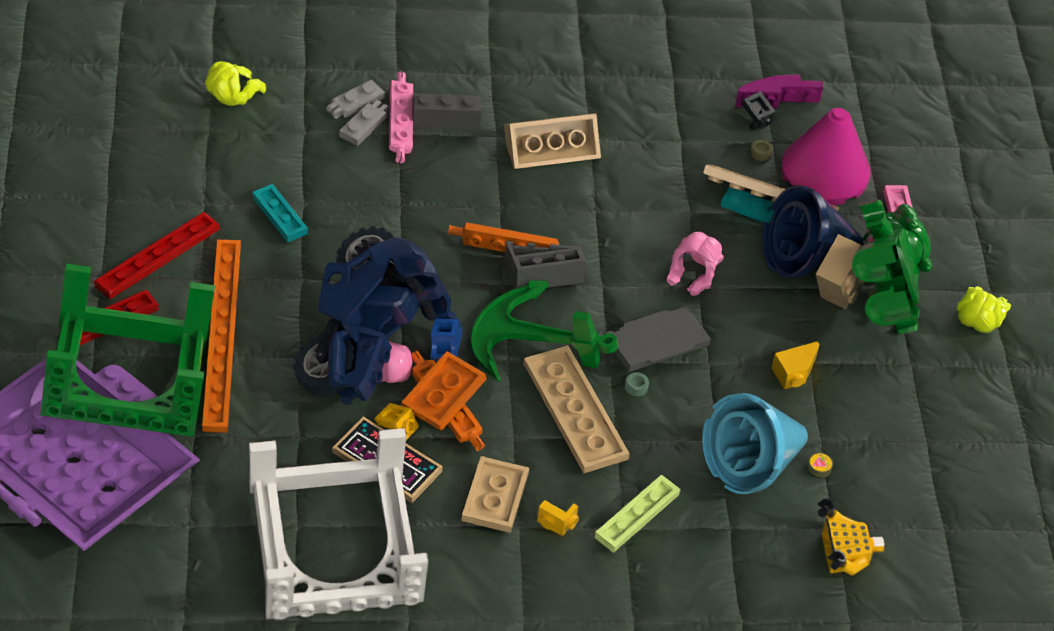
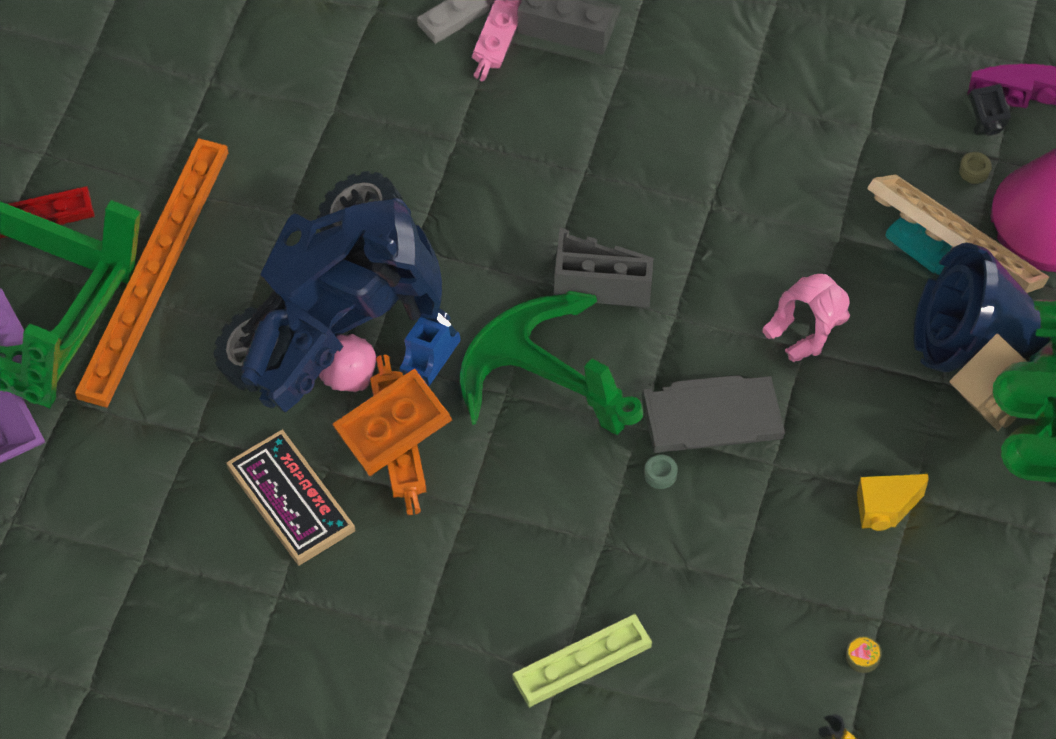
camera: 25 degrees right, 10 degrees up
red tile [94,212,220,300] -> none
white arch [249,428,428,620] -> none
teal plate [252,184,308,243] -> none
yellow bracket [375,403,419,440] -> none
orange plate [448,222,559,252] -> none
tan plate [461,456,529,533] -> none
tan slope [504,114,601,169] -> none
tan plate [524,346,630,473] -> none
yellow bracket [537,500,579,536] -> none
medium azure cone [702,393,808,494] -> none

